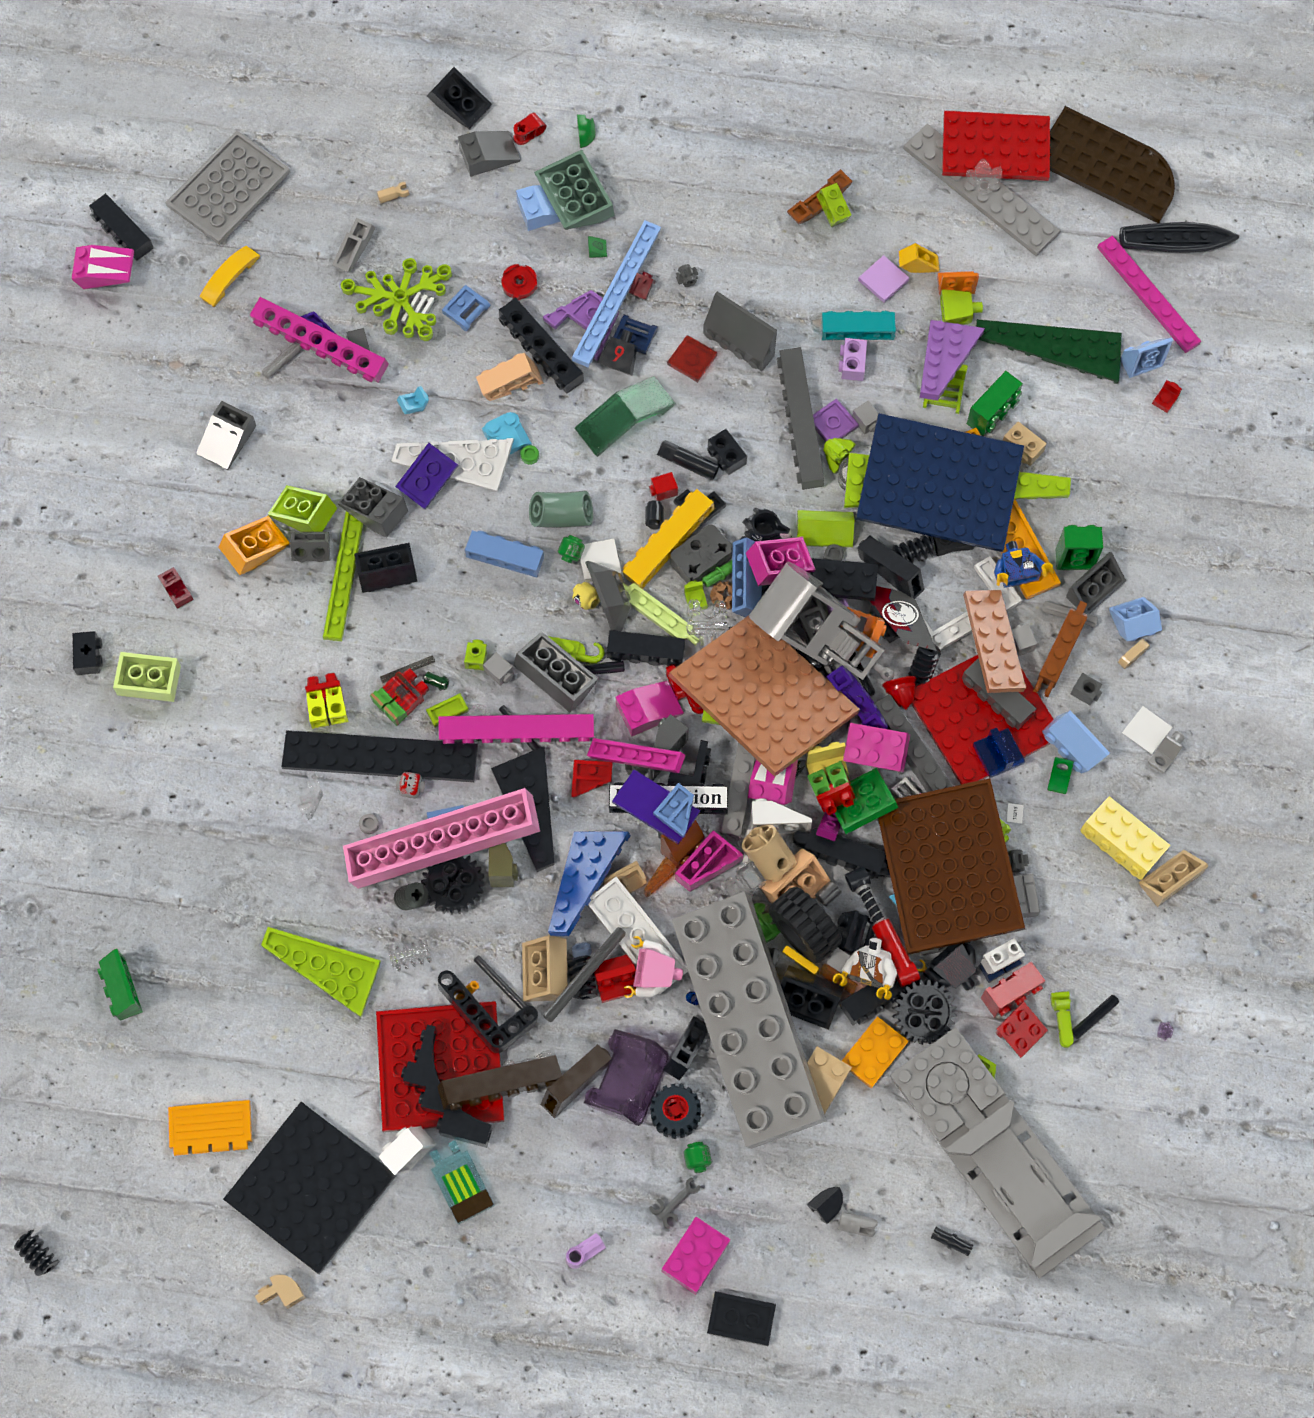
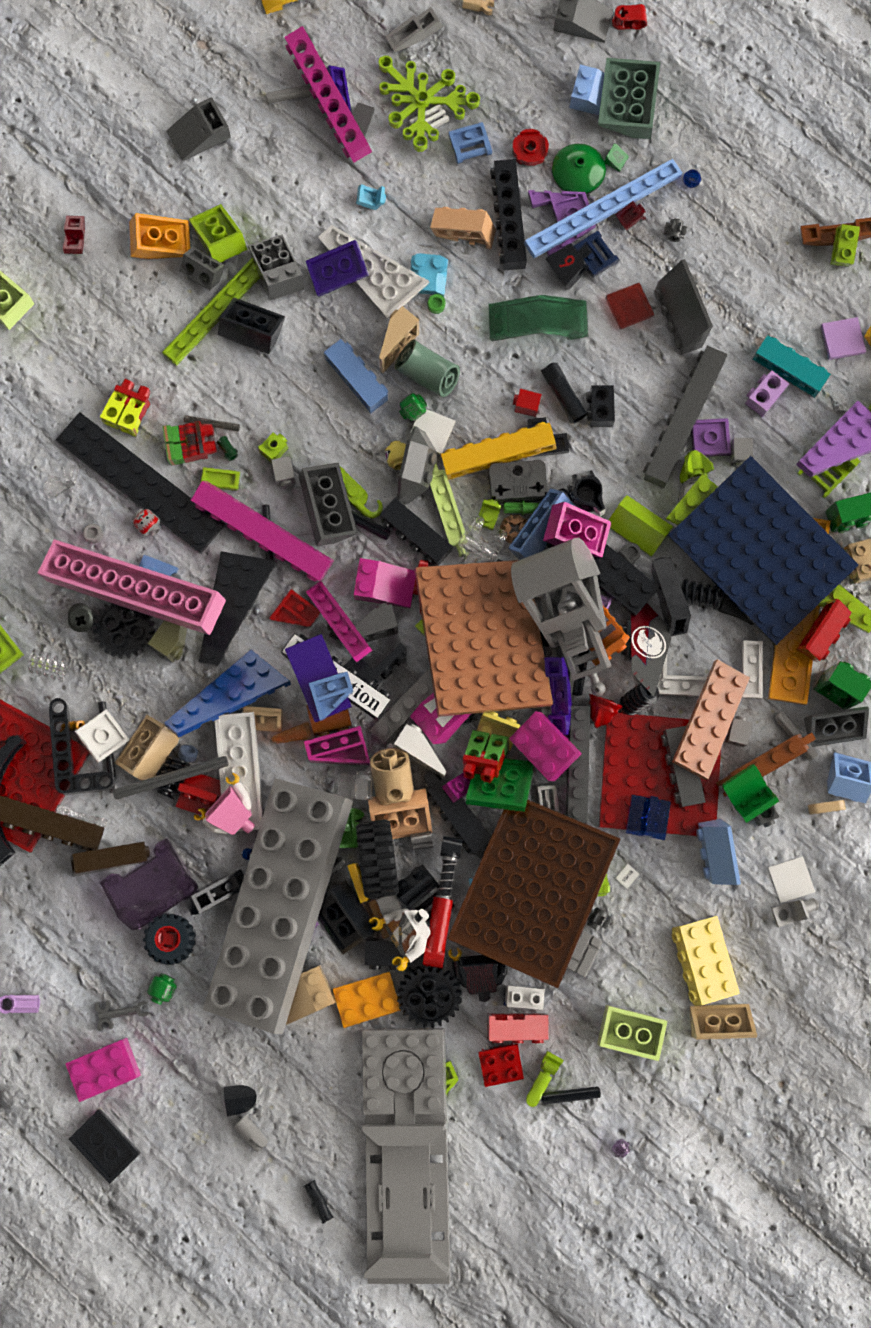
camera: 30 degrees right, 10 degrees up
green brick [577,114,596,148] -> none
black brick [645,500,664,530] -> none
torso [994,541,1054,588] -> none
green bracket [1047,757,1074,794] -> none
none -> white tile [74,709,129,764]
none -> tan slope [379,306,419,374]
none -> green dish [552,143,606,194]
none -> yellowish green brick [597,1005,668,1061]
none -> clear blue plate [683,169,701,188]
none -> green bracket [722,764,779,823]
none -> red slope [796,599,852,662]

